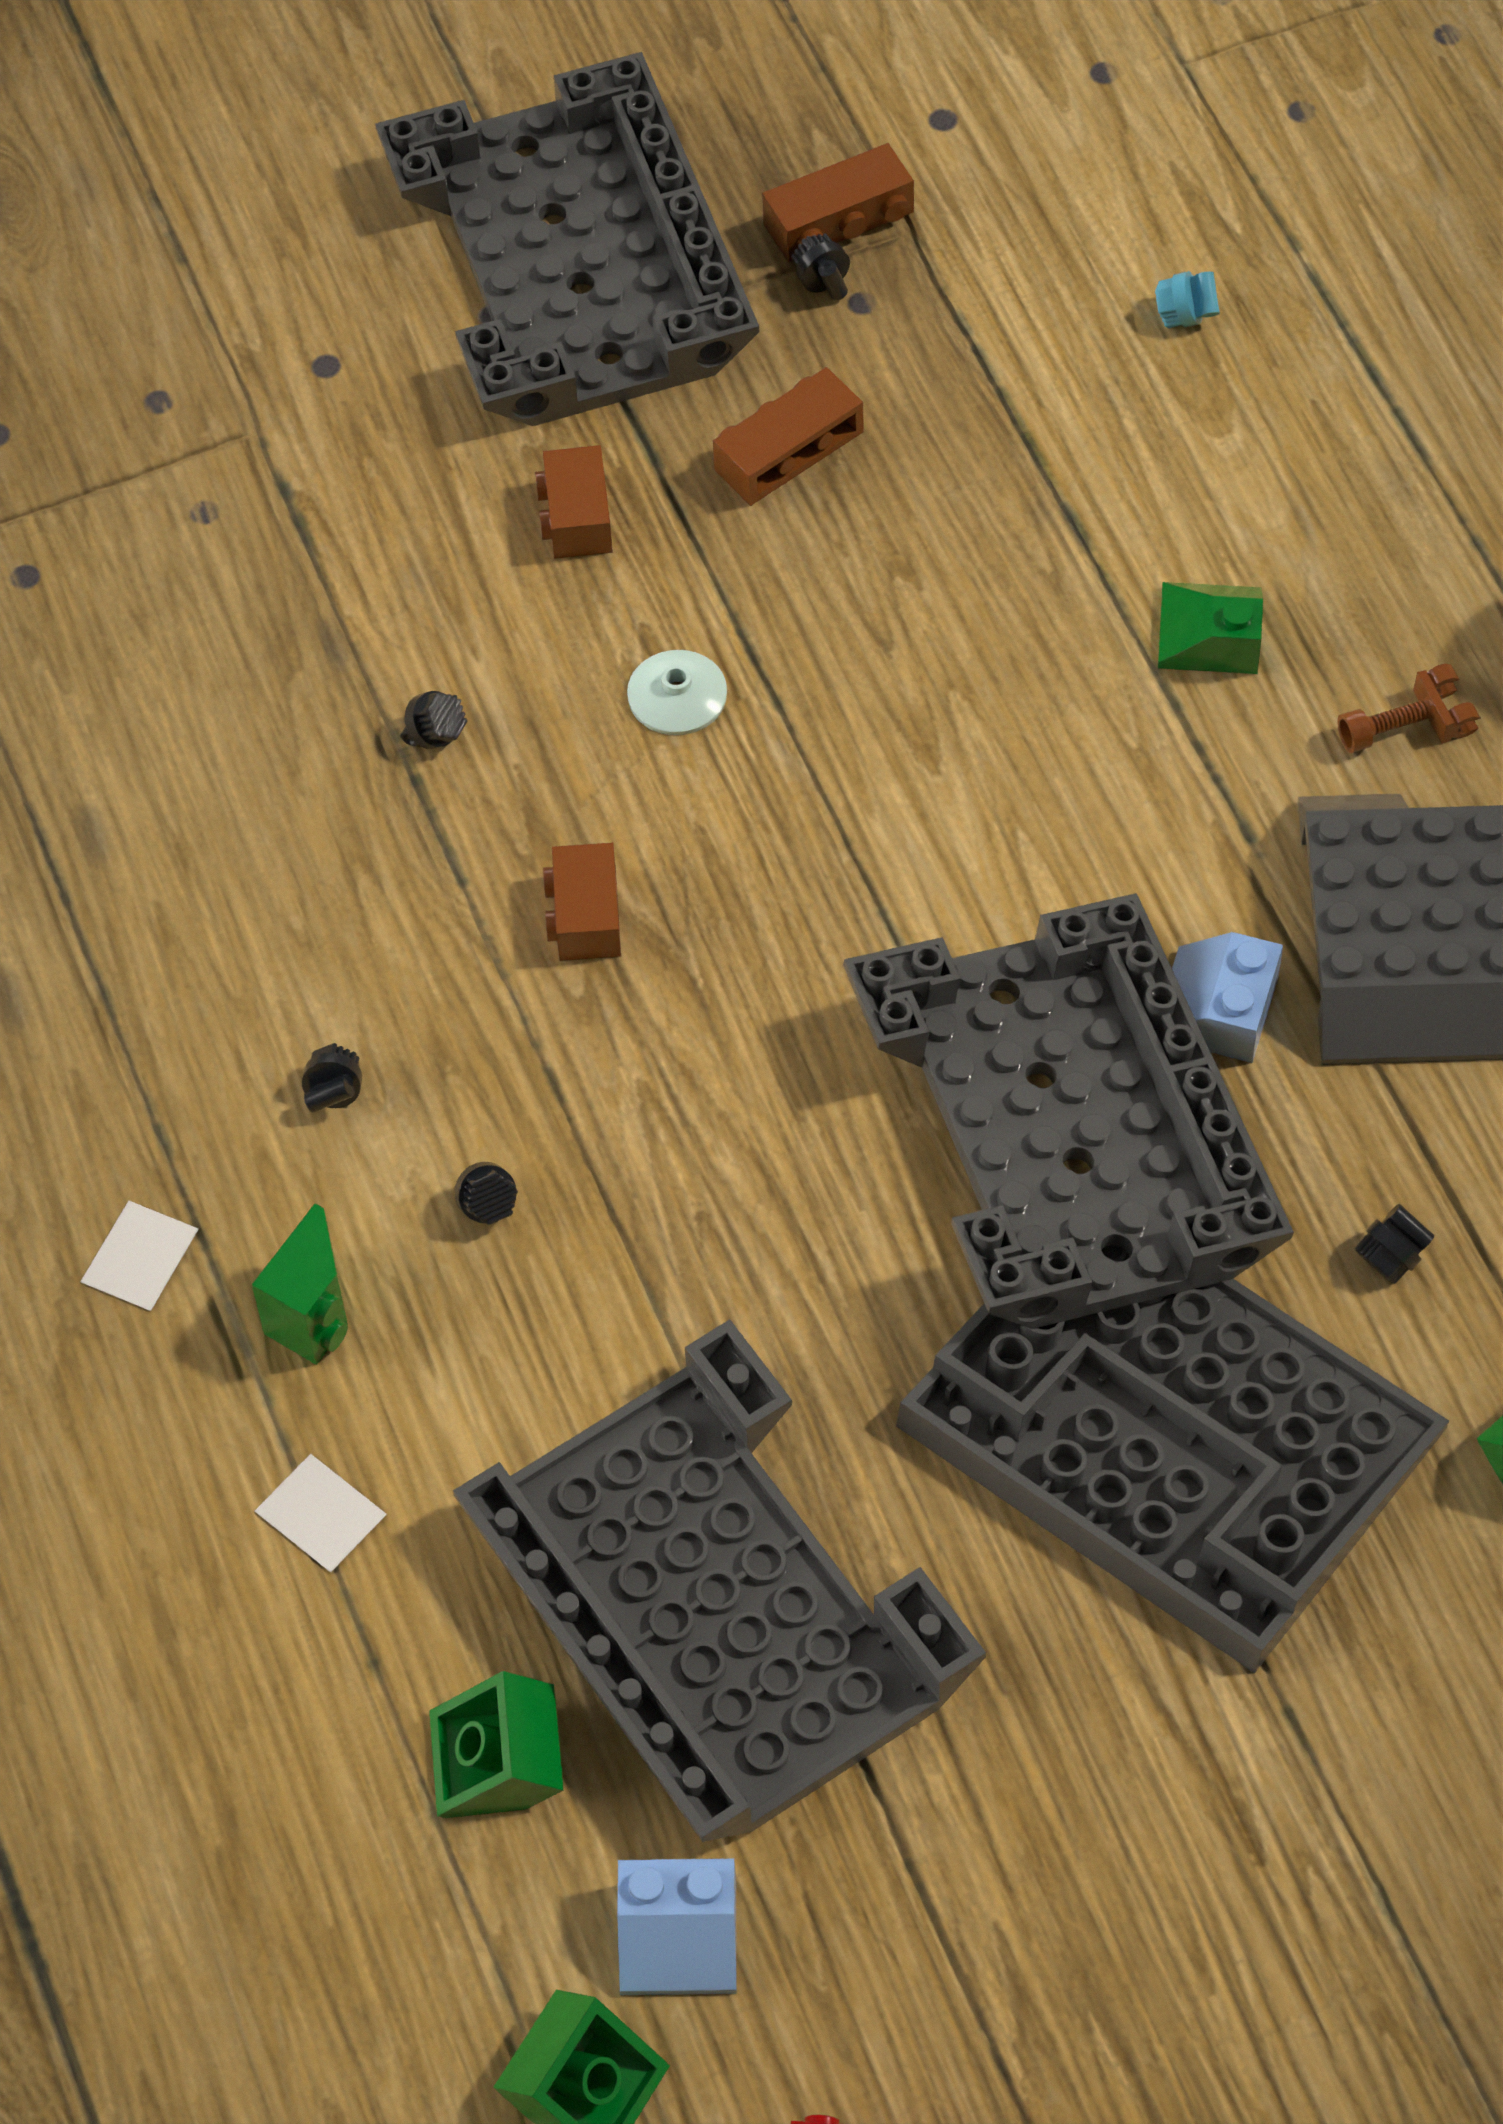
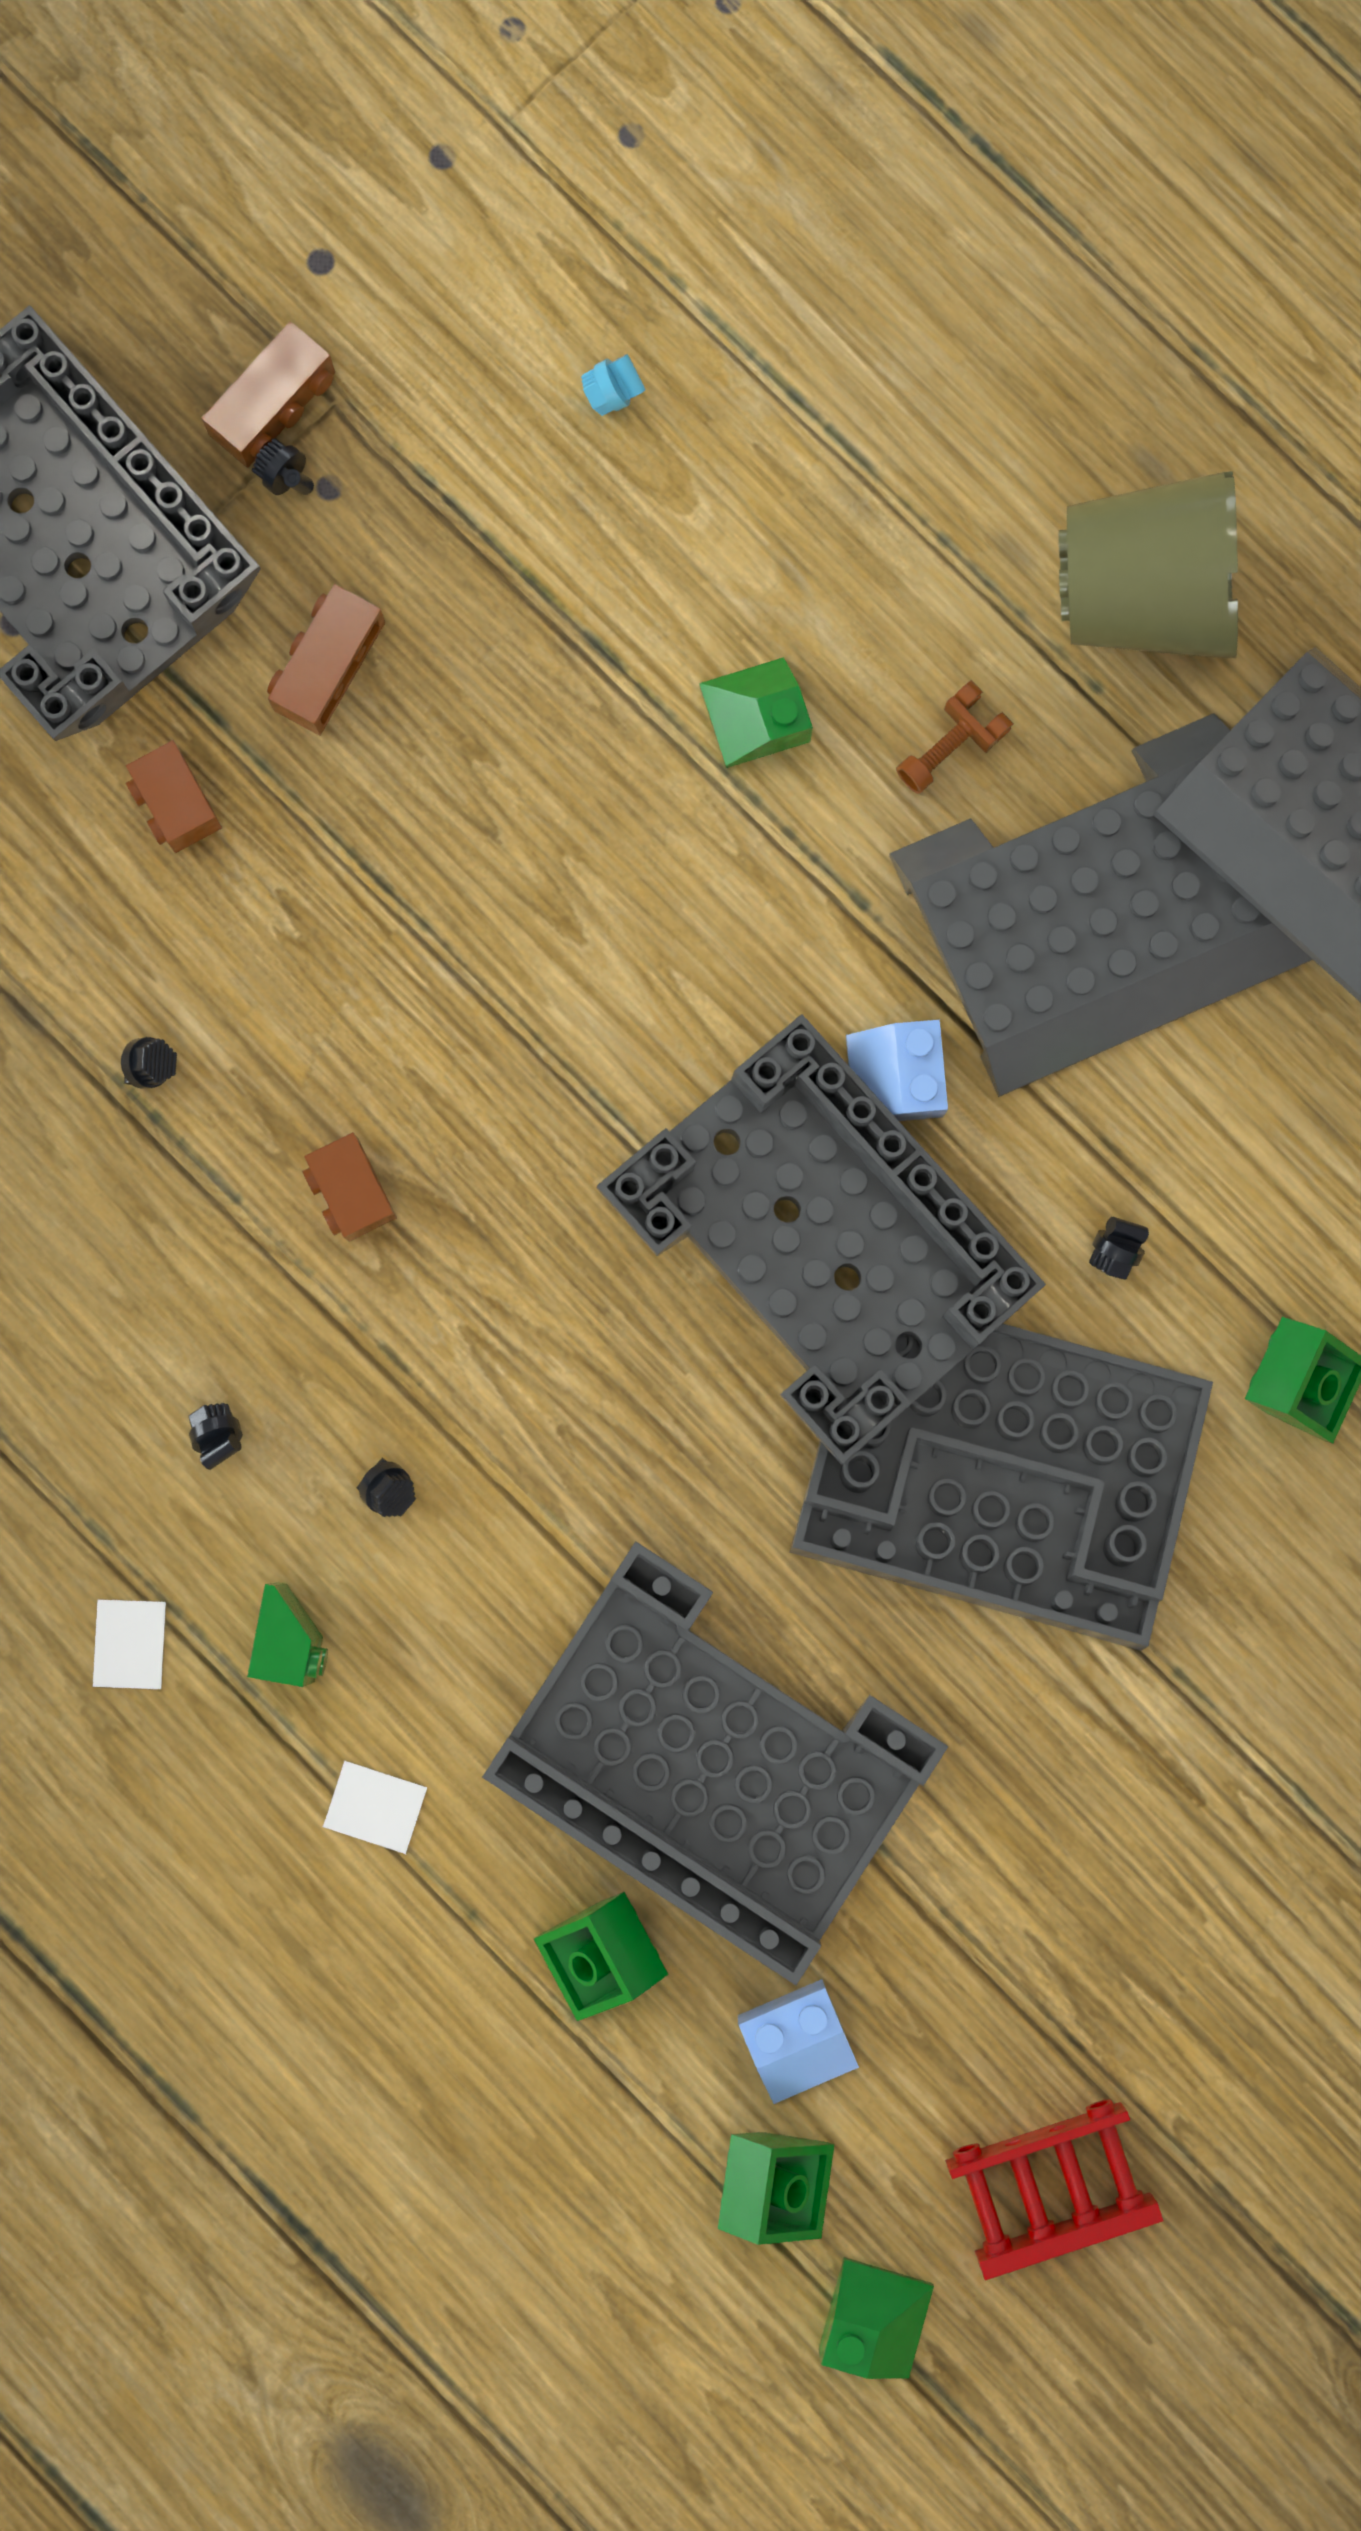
camera: 25 degrees left, 25 degrees up
light aqua dish [627,650,727,735] -> none

